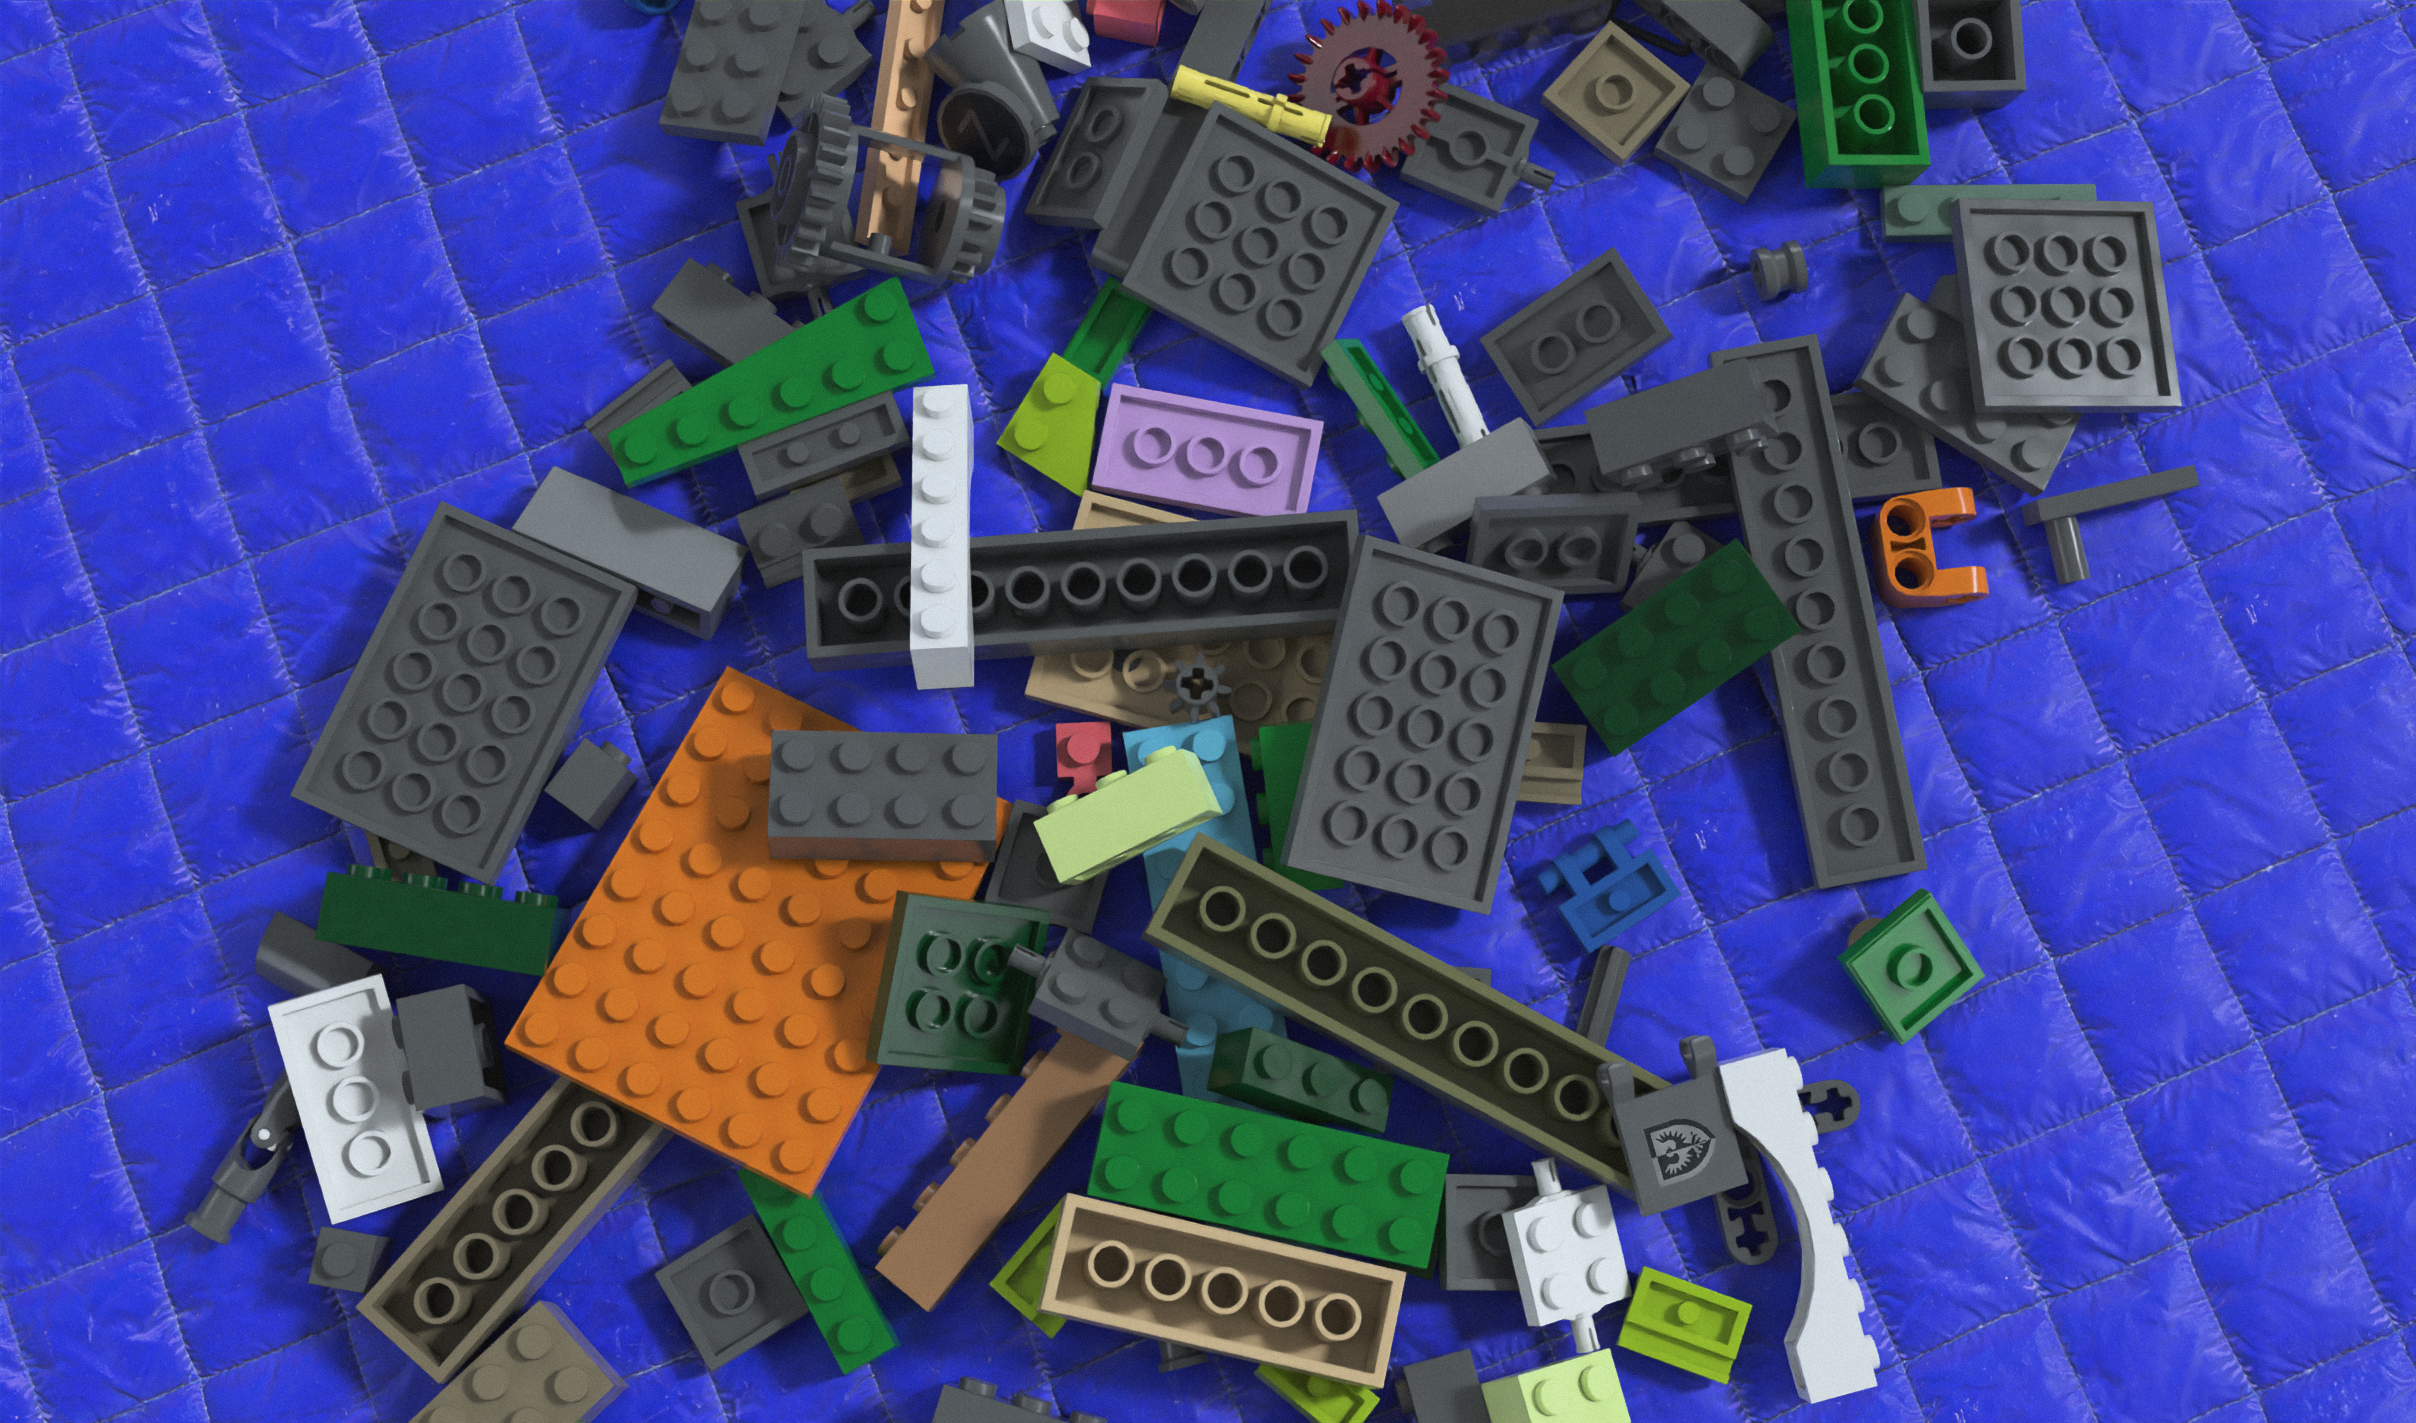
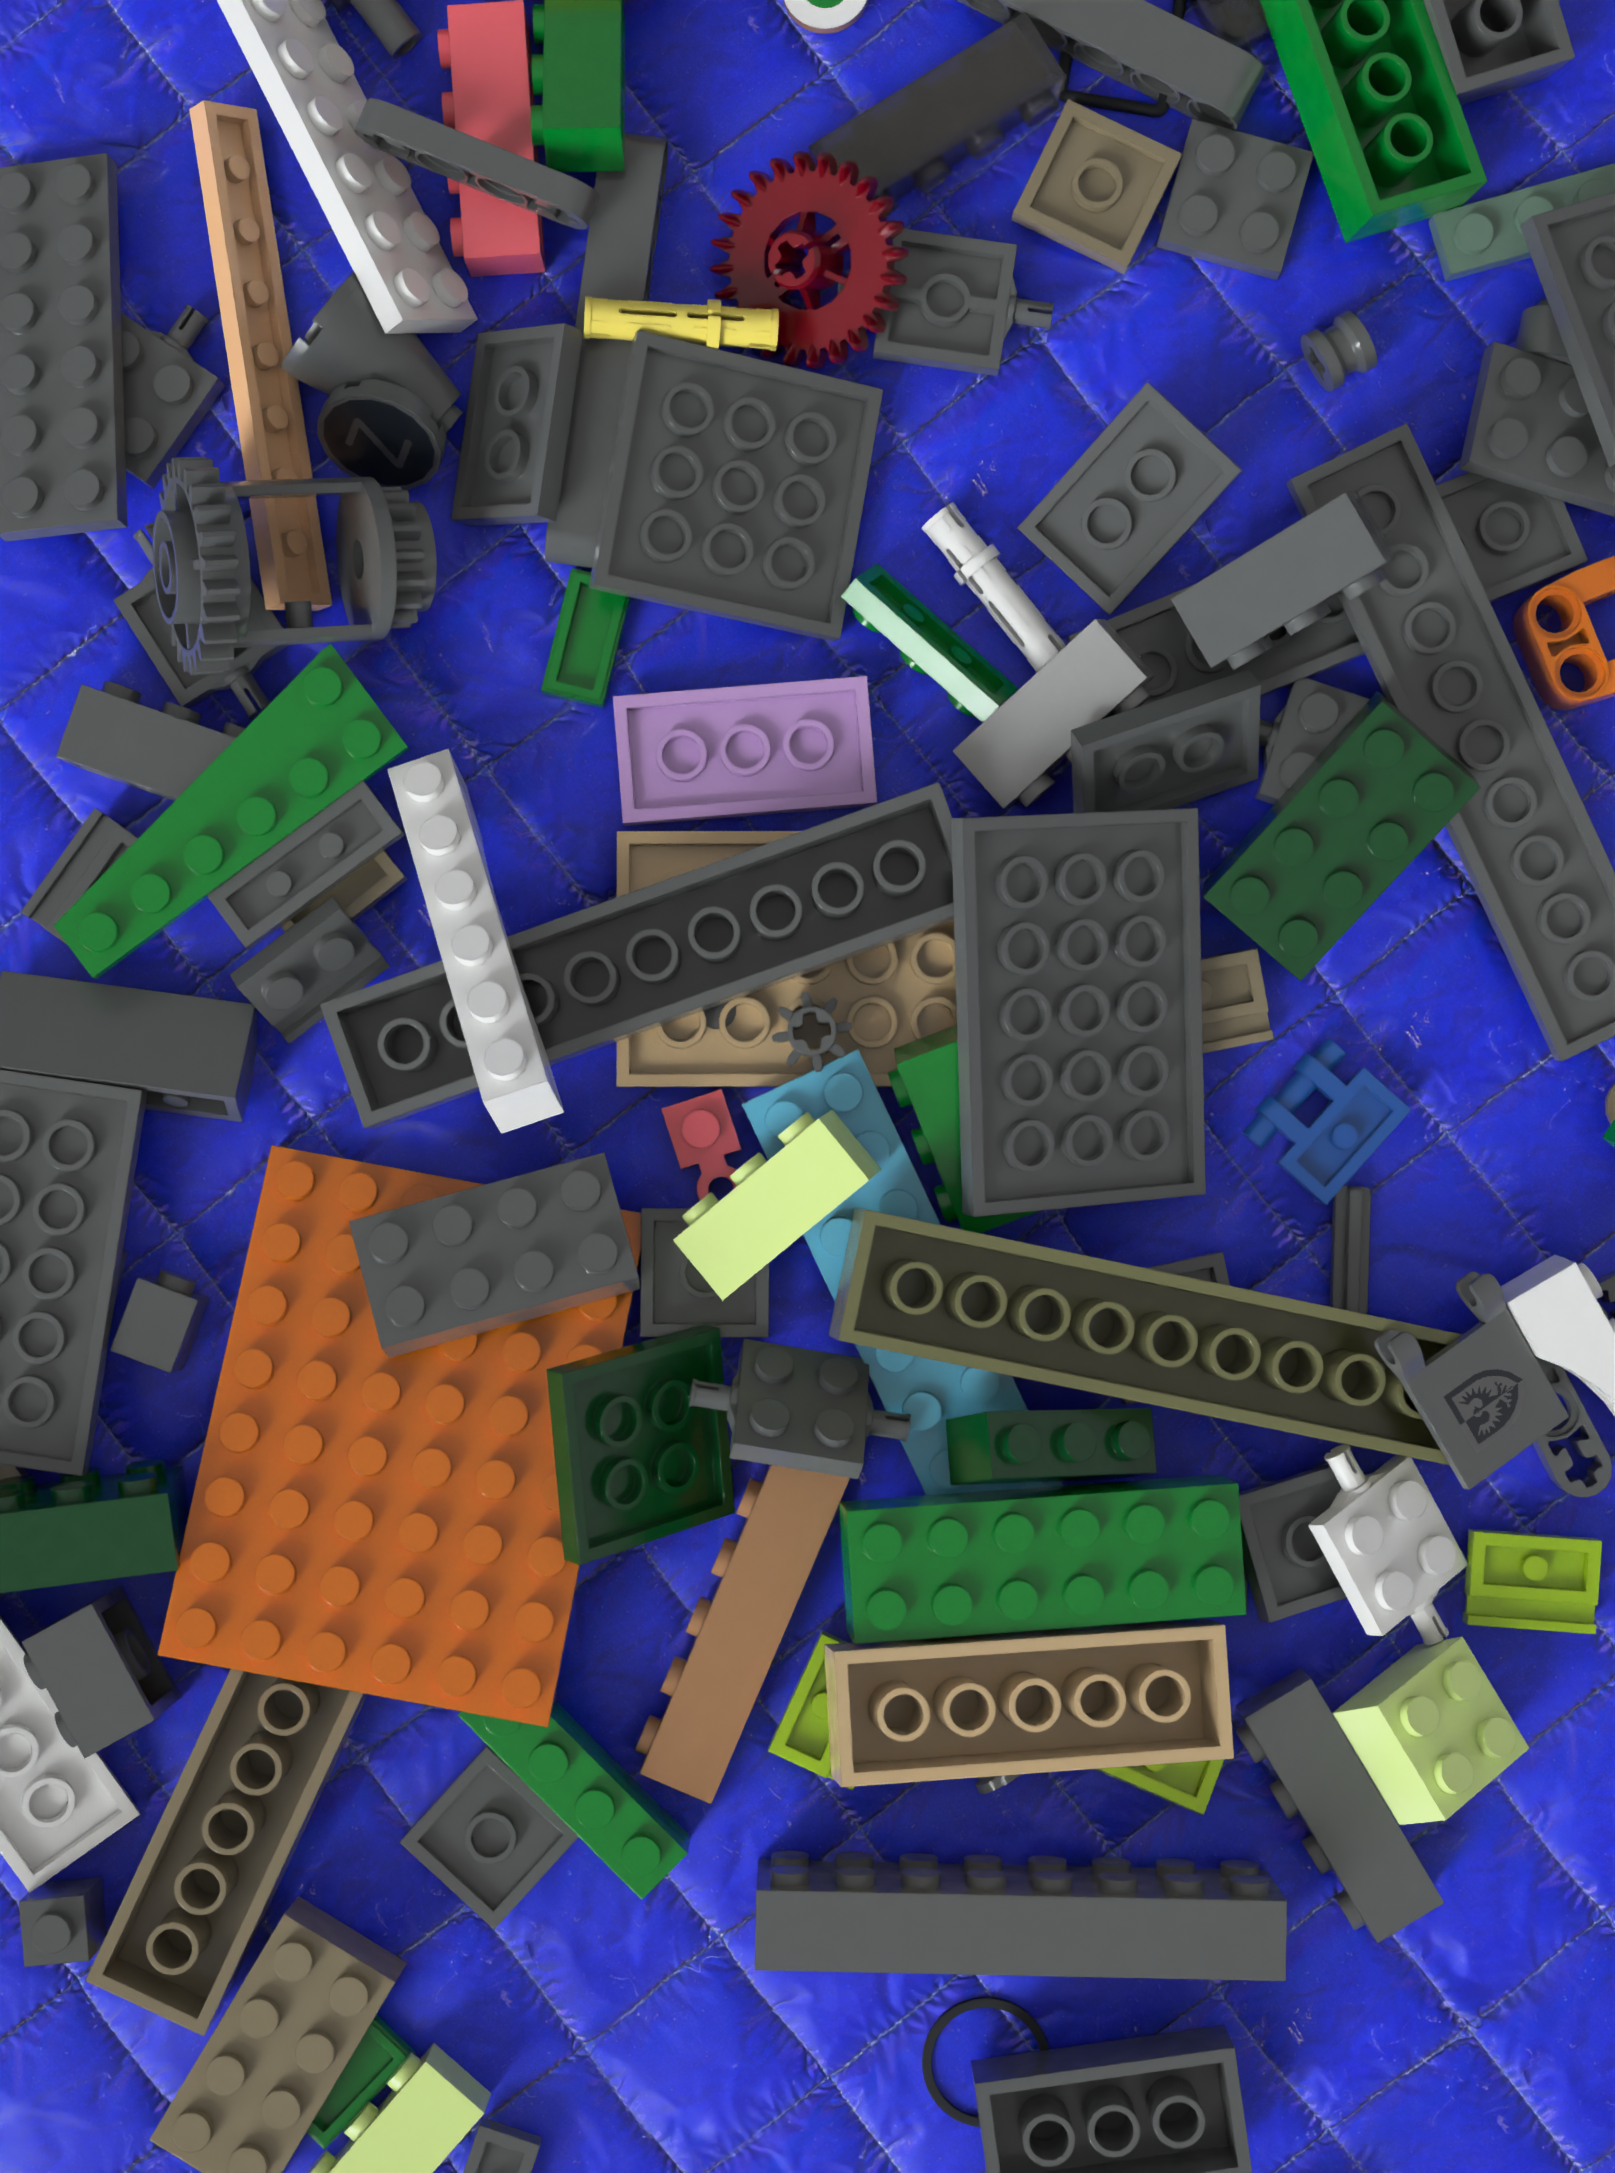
camera: 20 degrees left, 10 degrees up
lime wing [996,352,1101,498] -> none

